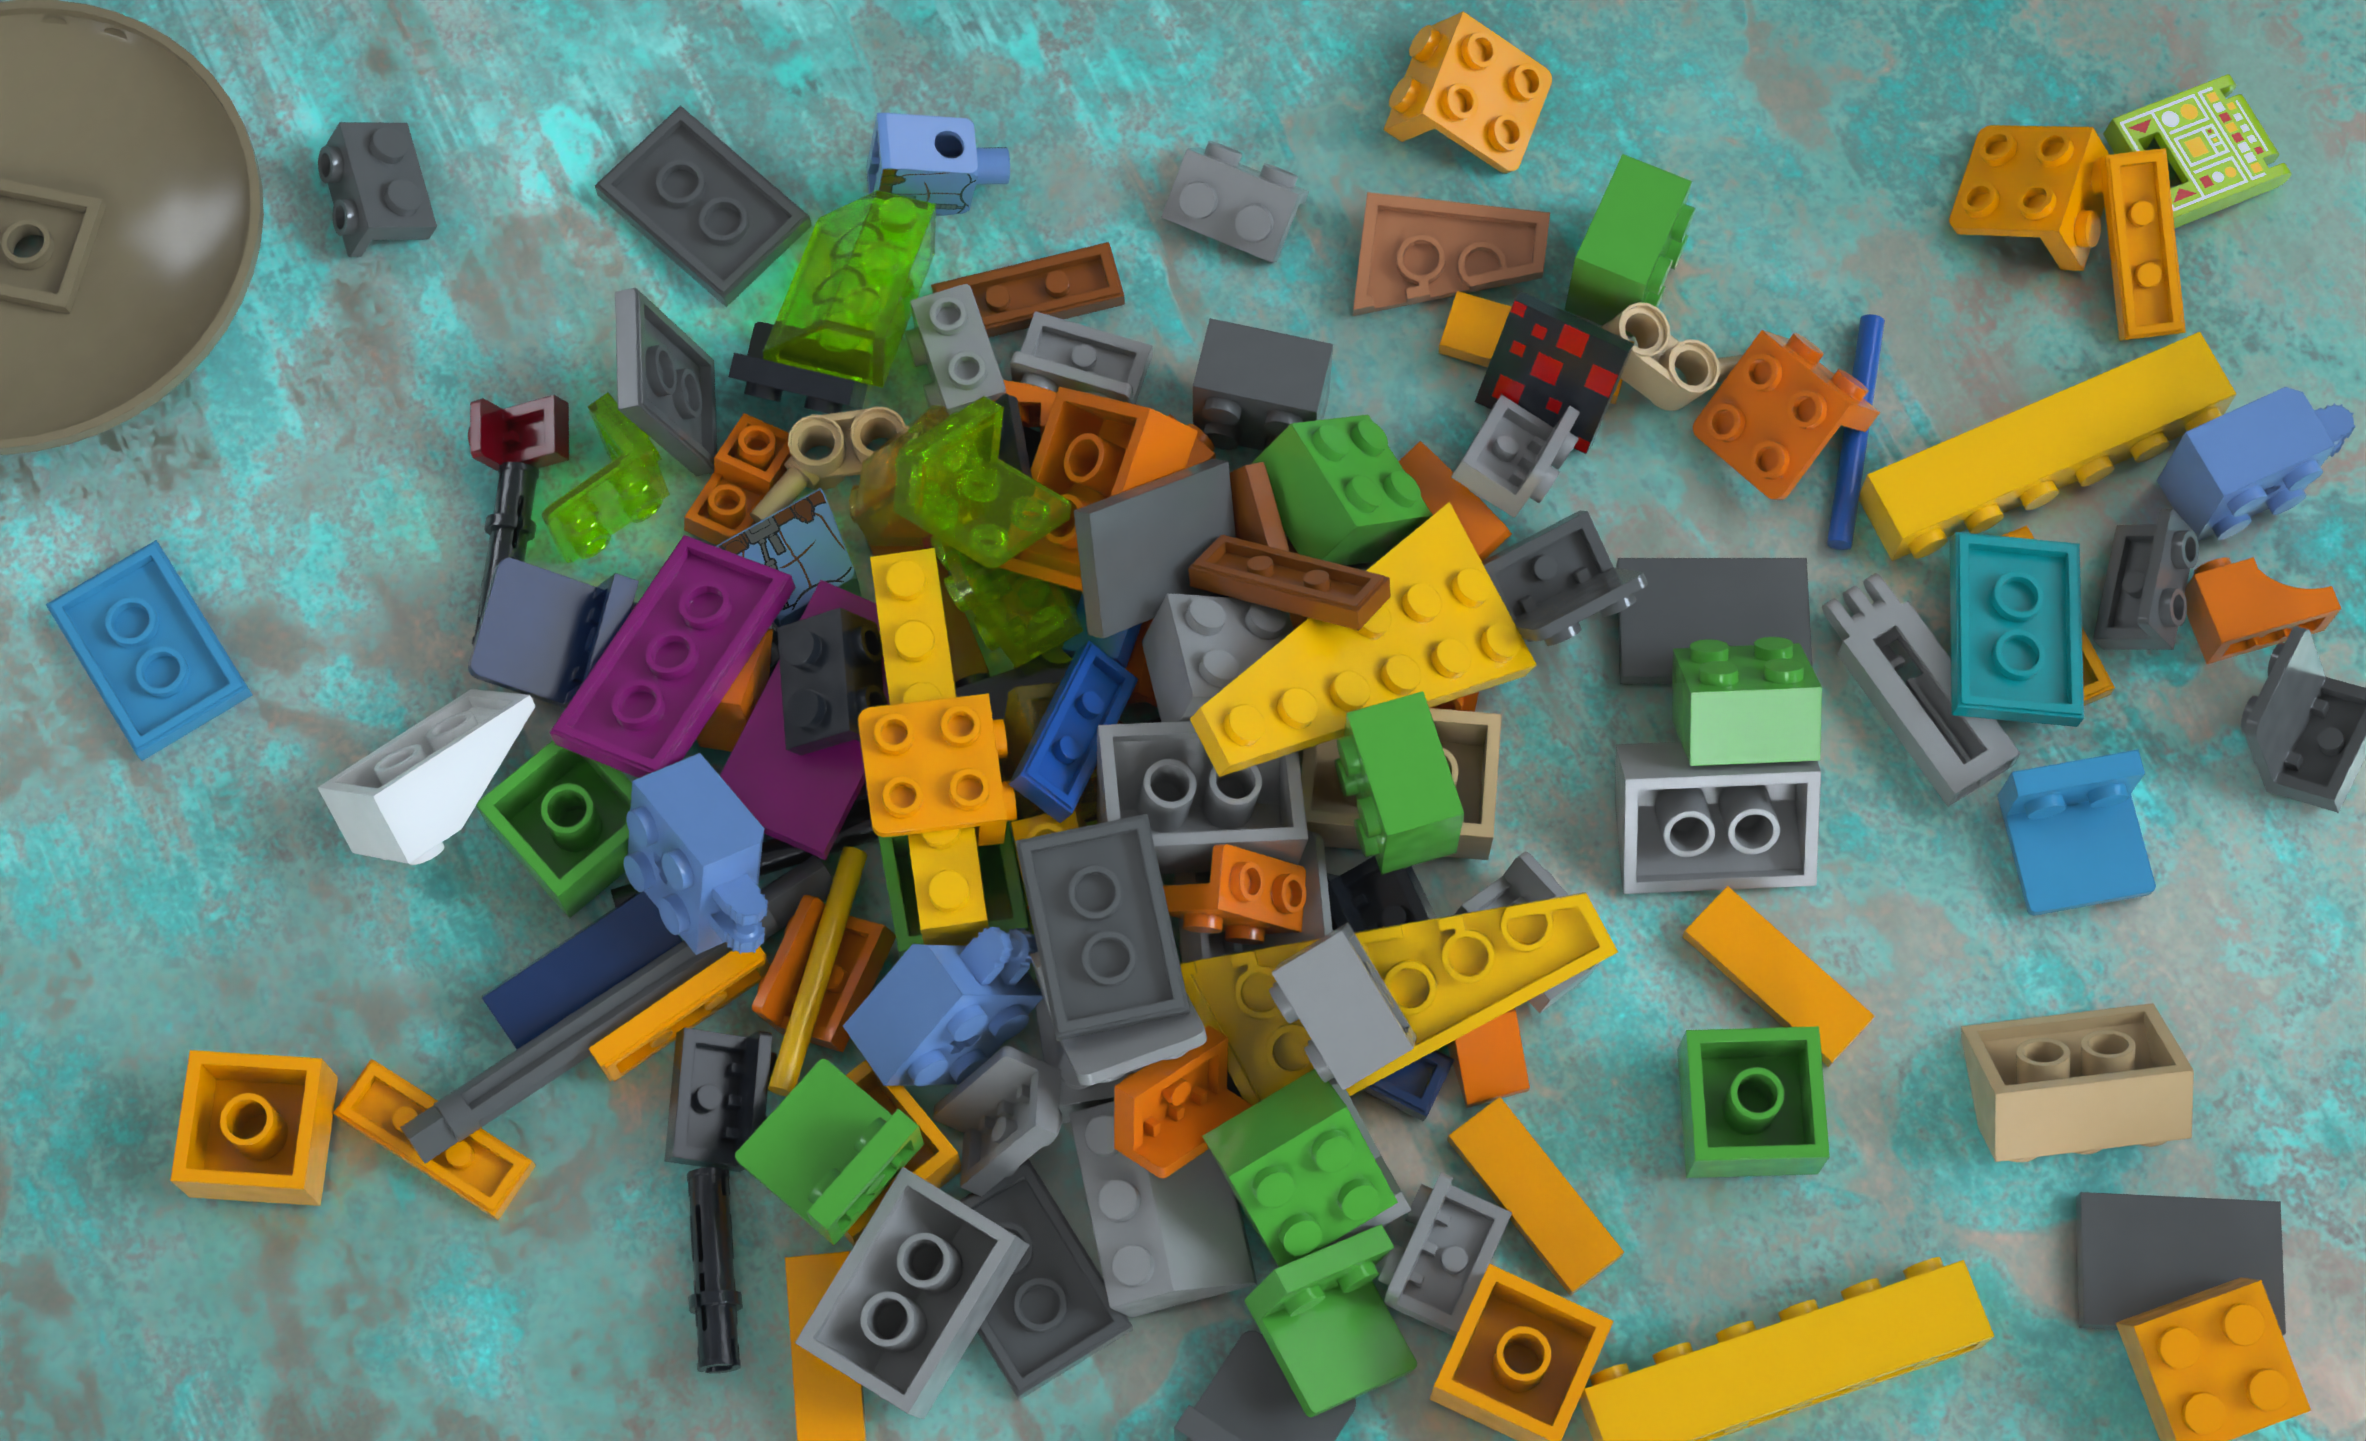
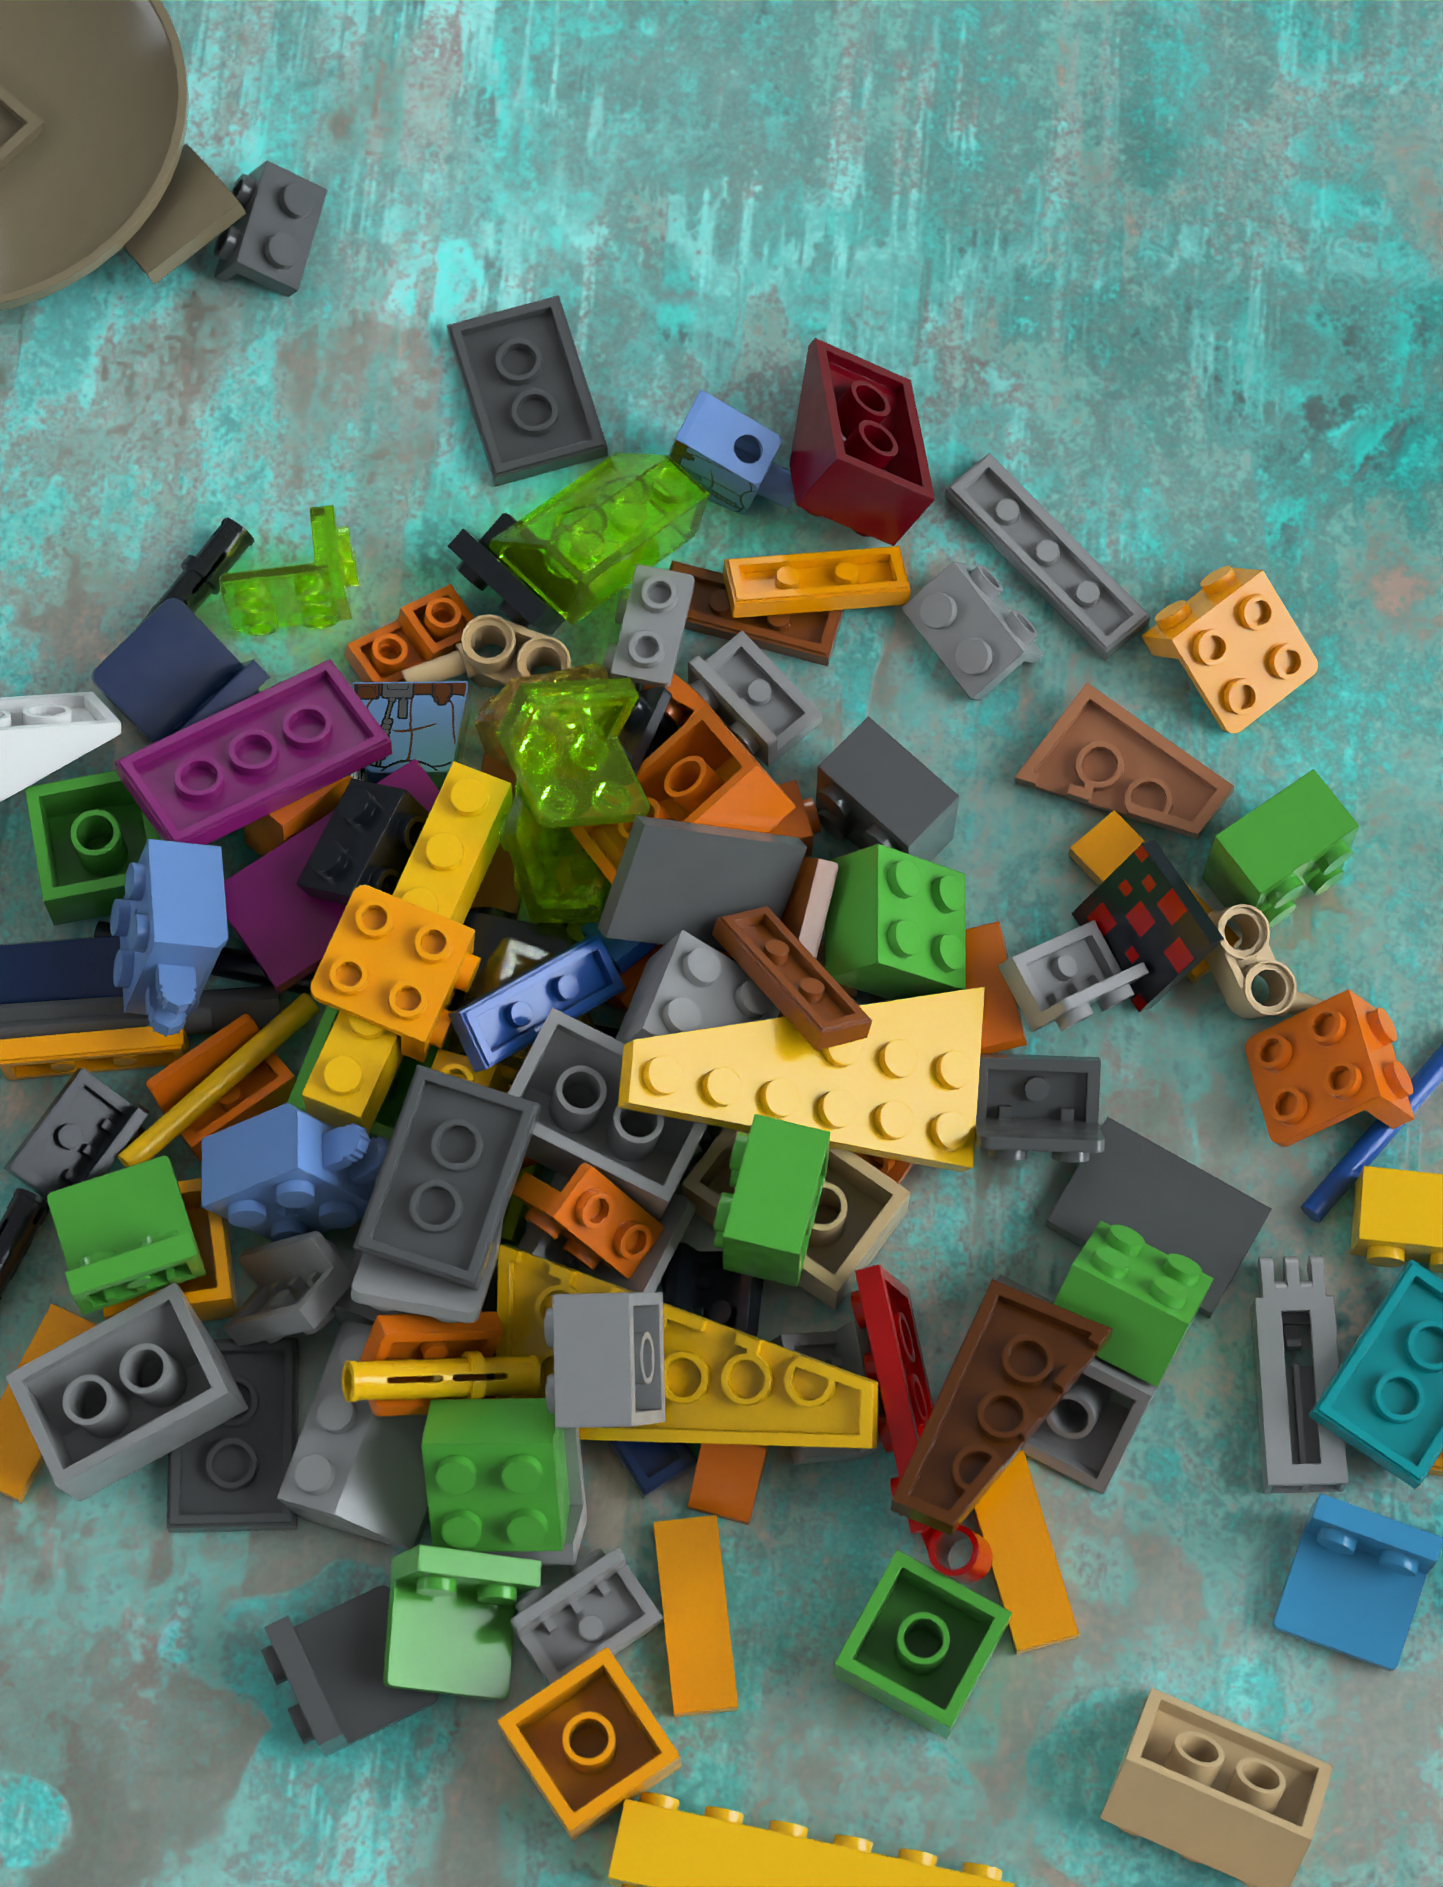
camera: 30 degrees right, 0 degrees up
dark red bracket [468,395,569,471] -> none
dark grey tile [615,288,717,476] -> none
none -> dark tan slope [122,143,246,285]
none -> yellow pin [342,1351,541,1402]
none -> light orange tile [723,546,911,618]
none -> dark red slope [789,338,935,546]
none -> red hinge [851,1264,993,1584]
none -> reddish brown wing [890,1279,1112,1536]
none -> light grey tile [945,453,1150,661]

